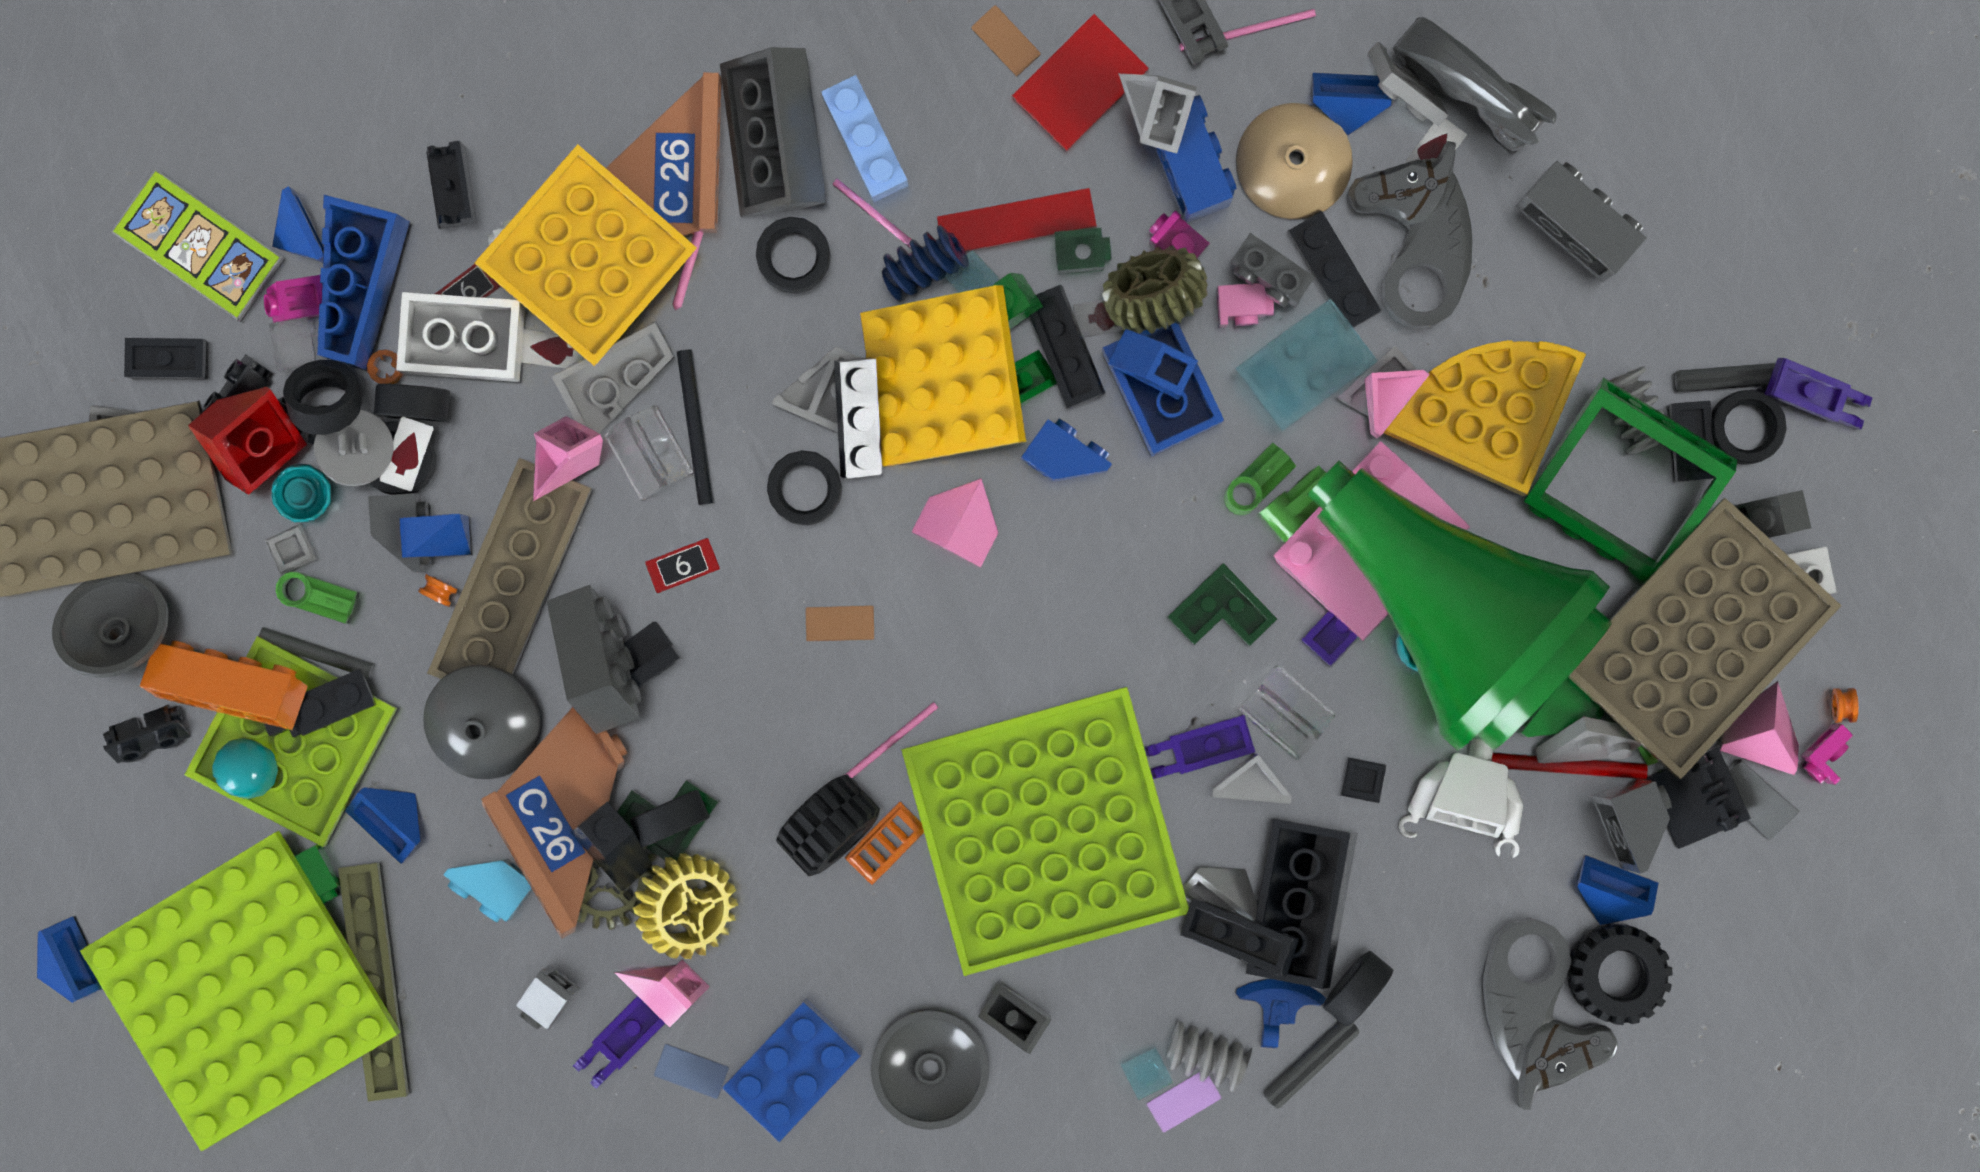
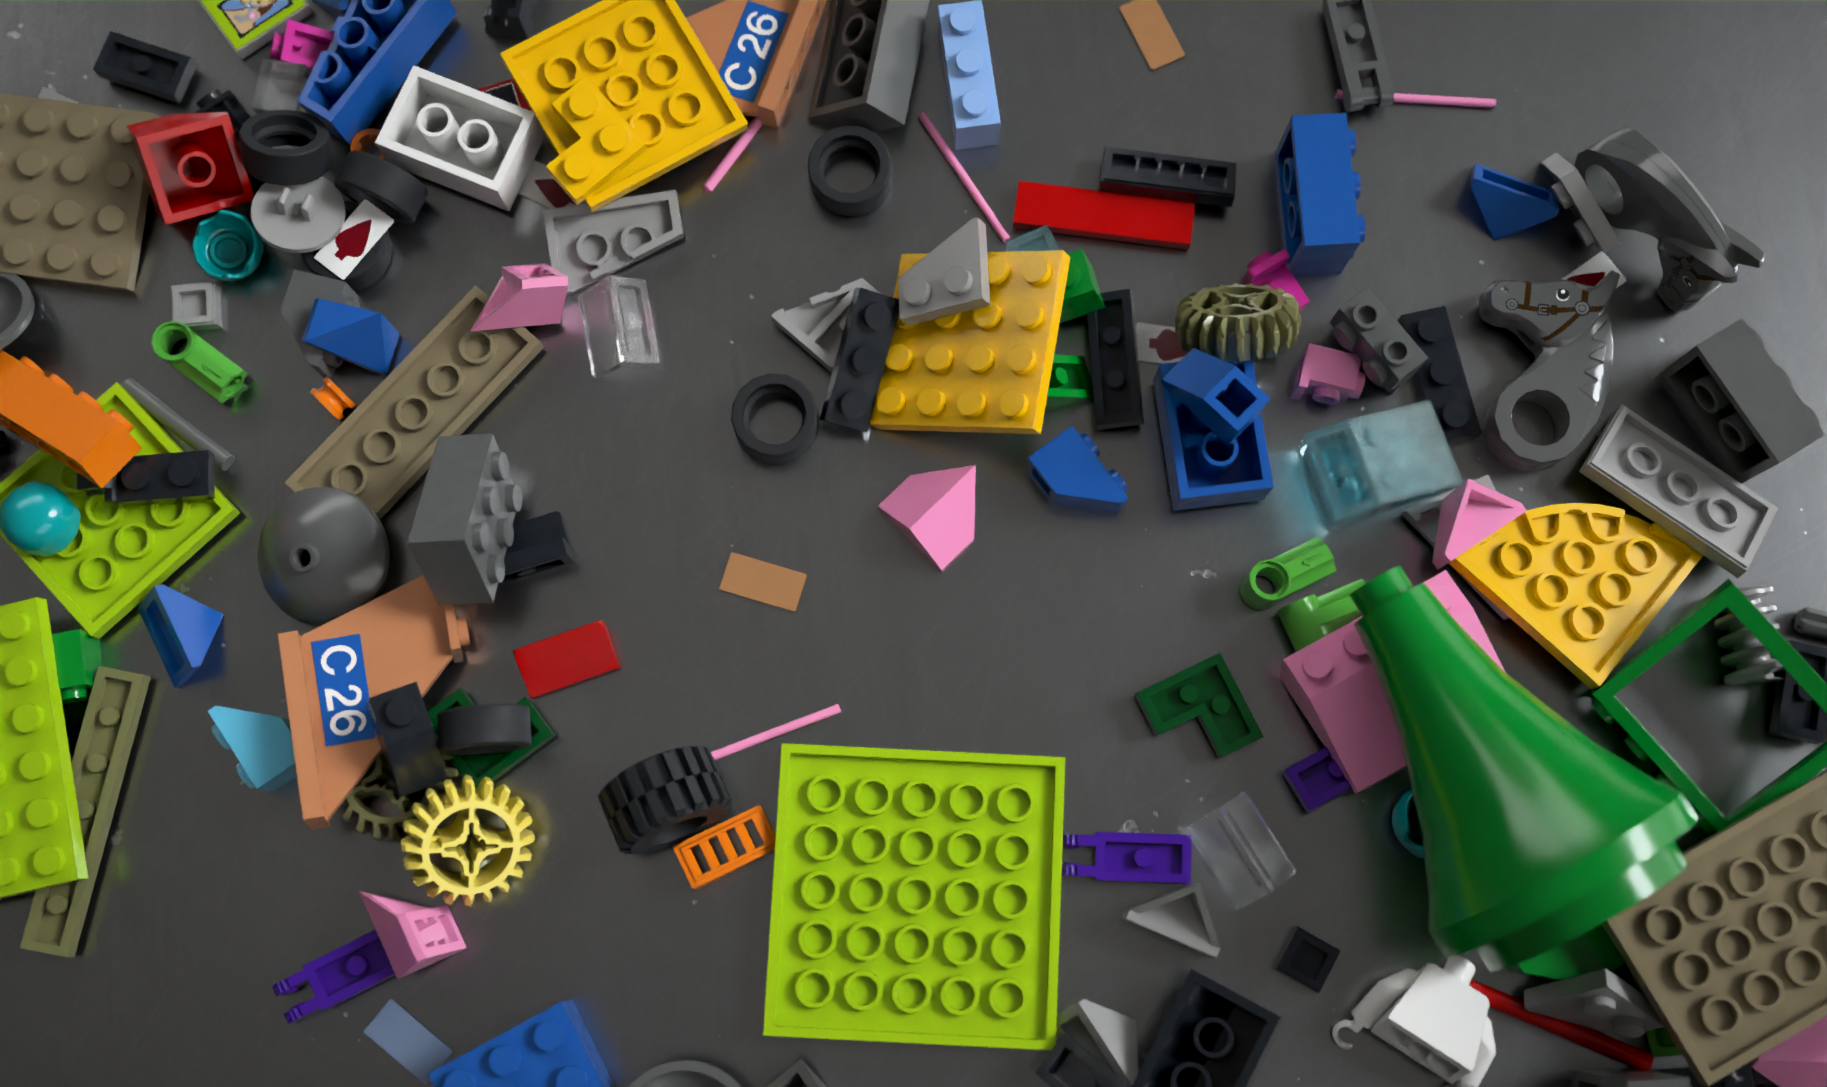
camera: 15 degrees right, 10 degrees down
slope [516,965,580,1029] -> none
sticker [645,538,720,593] -> none
black bar [677,349,714,505] -> none
dark blue piece [882,225,969,302] -> none
red tile [1012,14,1149,152] -> none
clear green brick [1054,228,1111,275] -> none
light grey slope [1118,73,1197,154] -> none
tan dish [1236,103,1353,220] -> none
none -> red slope [513,620,621,699]
none -> yellow plate [546,75,647,205]
none -> light grey wing [898,217,990,326]
none -> black plate [1099,147,1237,207]
none -> light grey tile [1579,404,1778,578]

